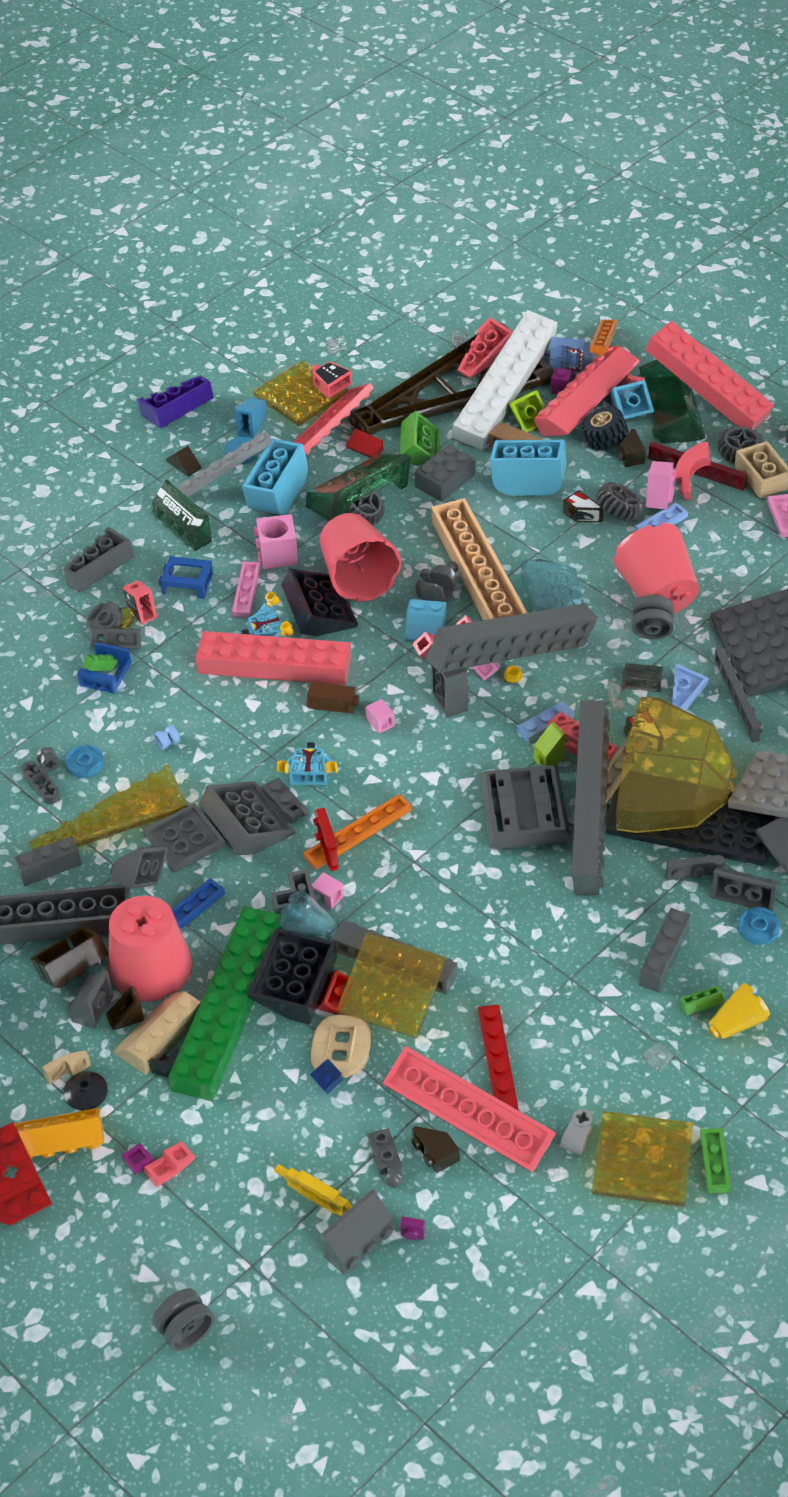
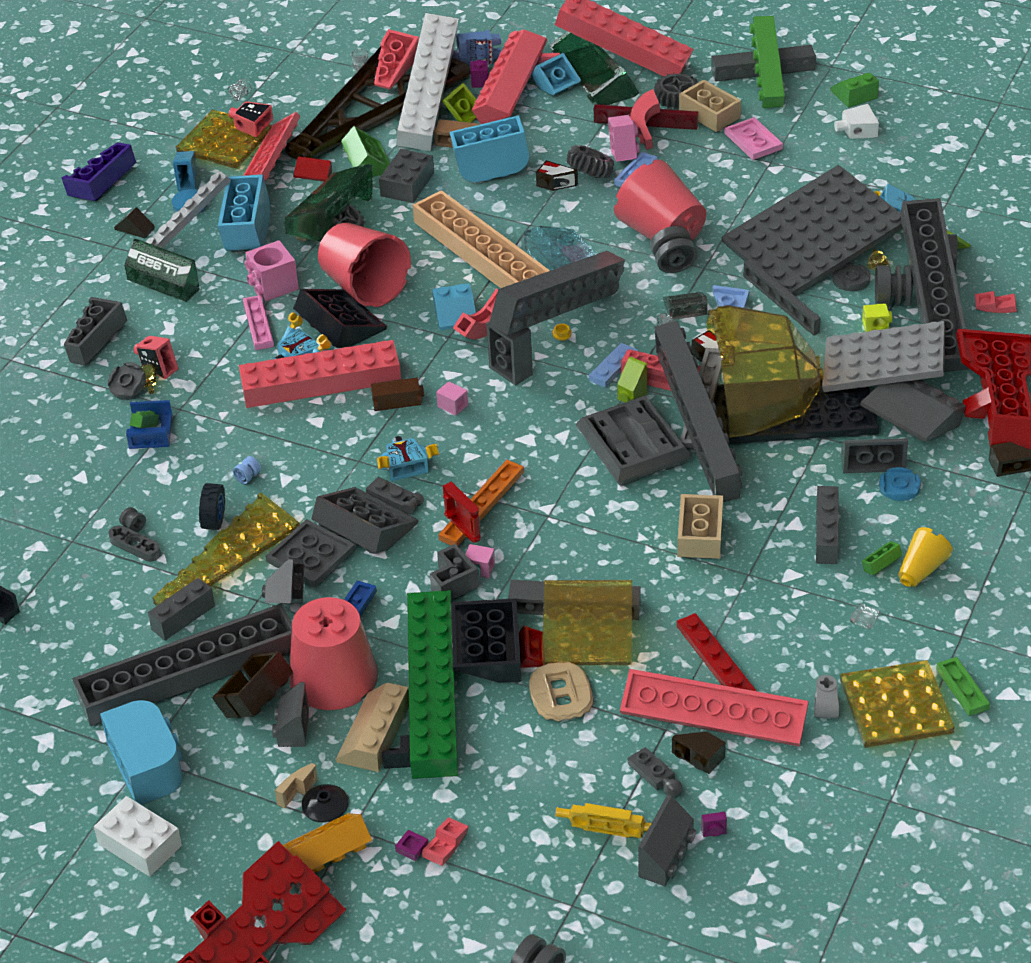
camera: 20 degrees left, 5 degrees down
dark azure tile [65,745,104,778] -> none
dark grey plate [89,627,141,649] -> none
dark brown slope [106,986,144,1030] -> none
blue panel [159,556,213,599] -> none
clear light blue cone [280,891,339,941] -> none
clear blue piece [310,1059,344,1094] -> none
dark grey piece [416,561,459,602] -> none
bright pink panel [473,662,501,681] -> none
black wheel [581,406,629,450] -> none
orange plate [590,319,617,355] -> none
dark brown slope [618,429,646,467] -> none
dark grey plate [666,855,725,880] -> none
none -> black wheel [199,483,225,530]
none -> tan brick [677,494,723,559]

